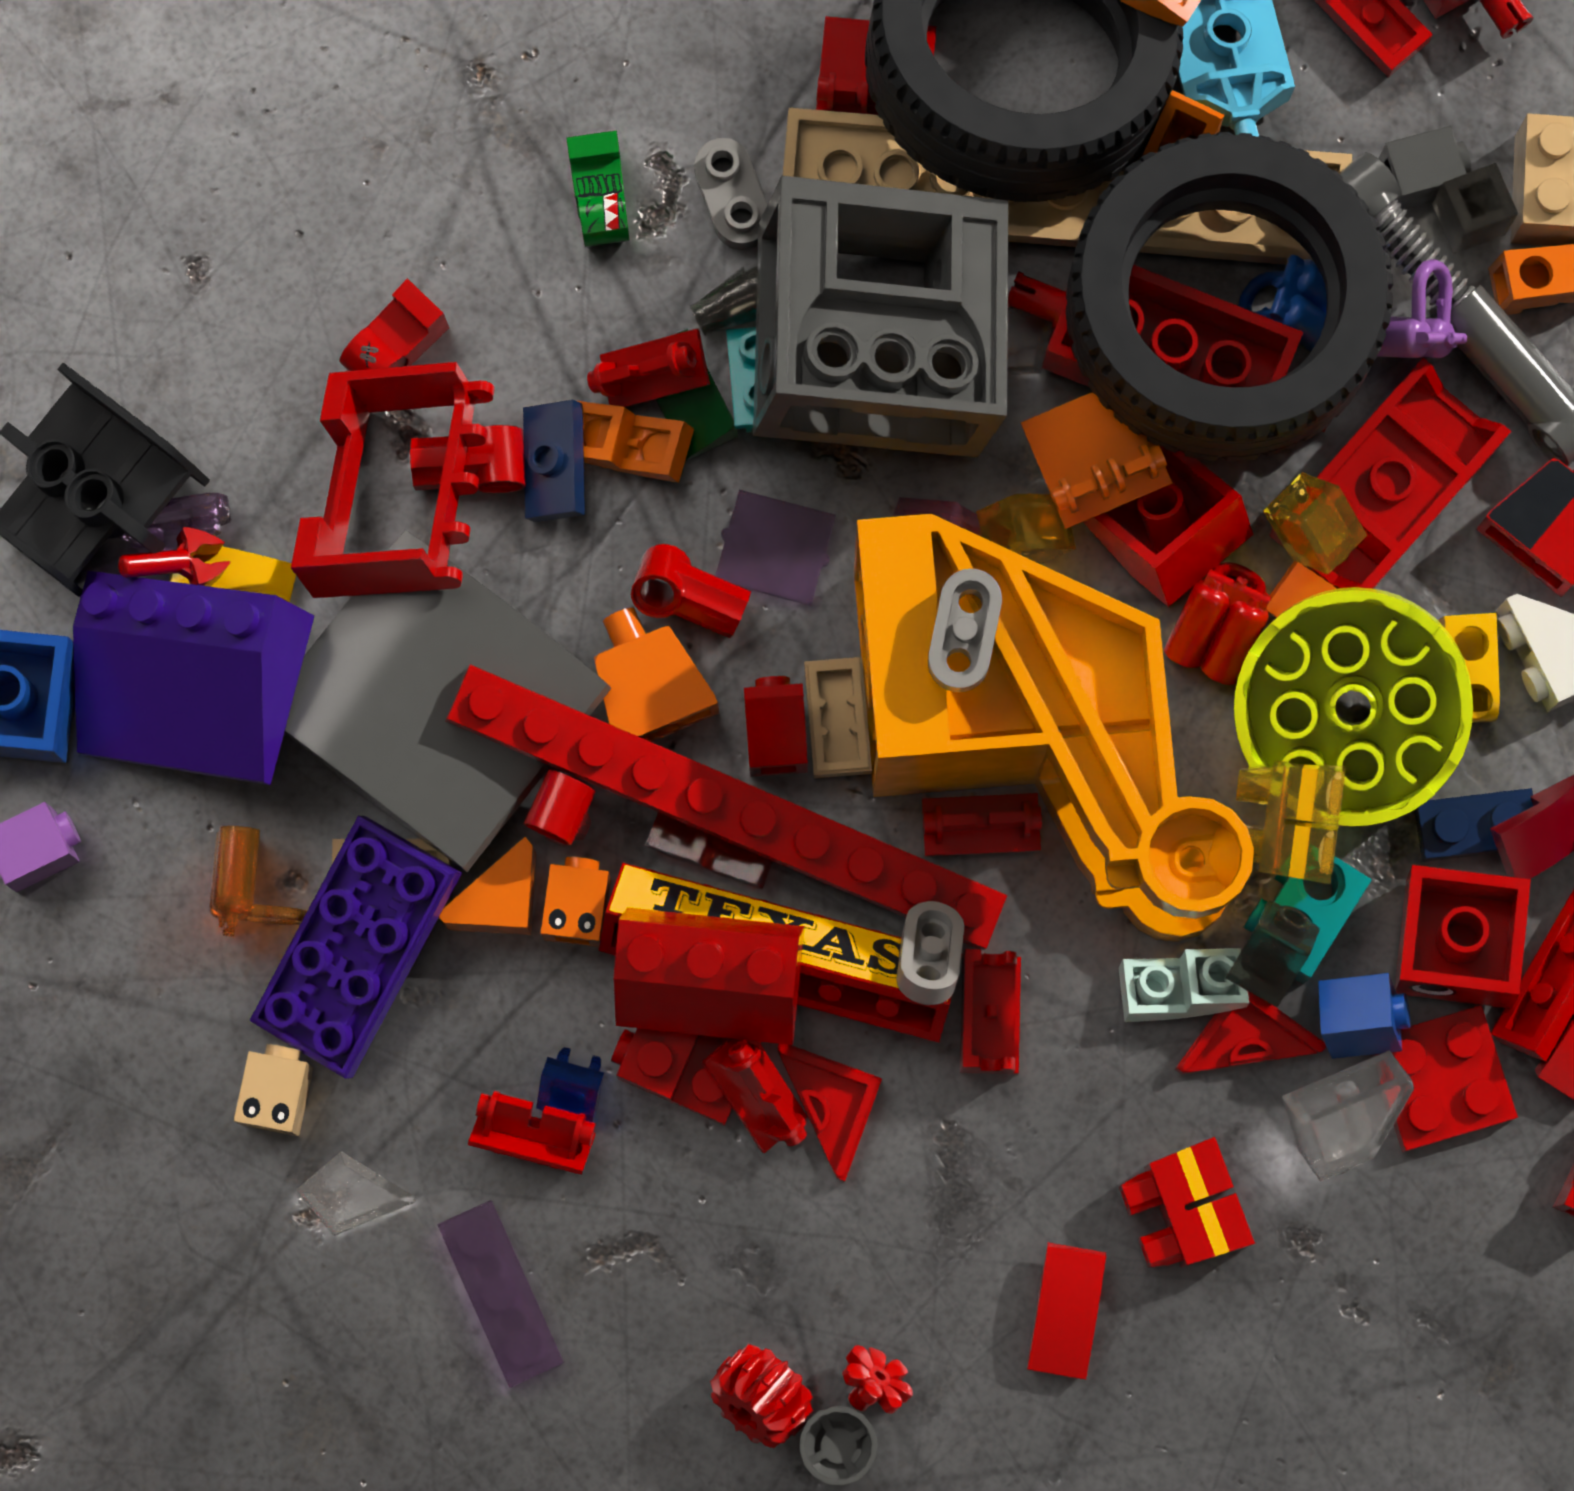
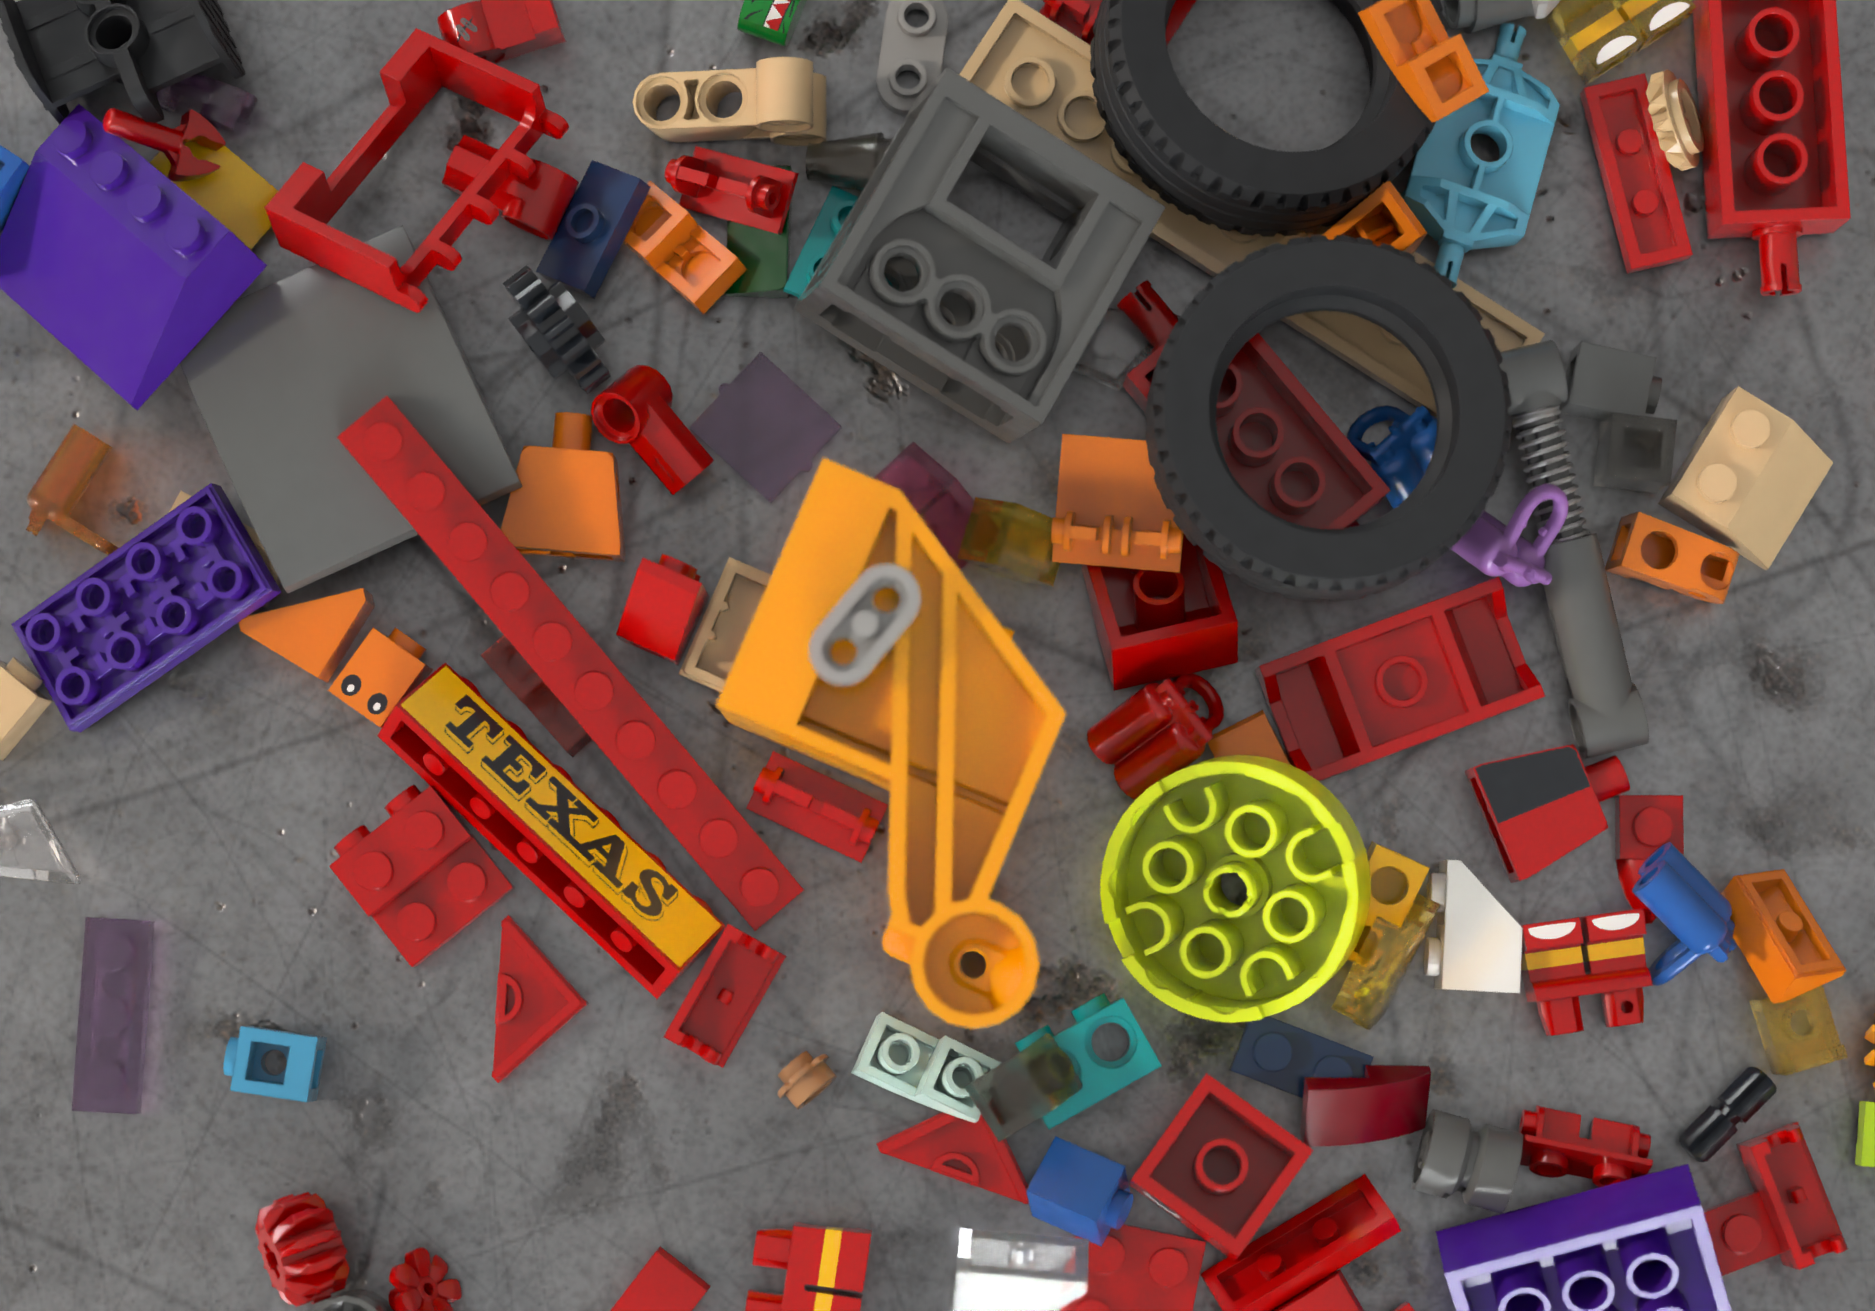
camera: 25 degrees right, 5 degrees up
red hinge [468,1090,596,1175] -> none
red piece [523,770,596,847] -> none
clear blue tile [536,1047,604,1122] -> none
red slope [613,907,805,1045] -> none
red hinge [702,1038,807,1154] -> none
light grey plate [896,901,964,1005] -> none
clear yellow hips [1236,760,1347,884] -> none
clear yellow brick [1263,472,1367,574] -> none
none -> dark azure brick [223,1026,327,1102]
none -> black gear [502,265,611,394]
none -> tan piece [633,57,826,146]
none -> medium nougat plate [778,1051,837,1110]
none -> clear yellow slope [1331,893,1441,1030]

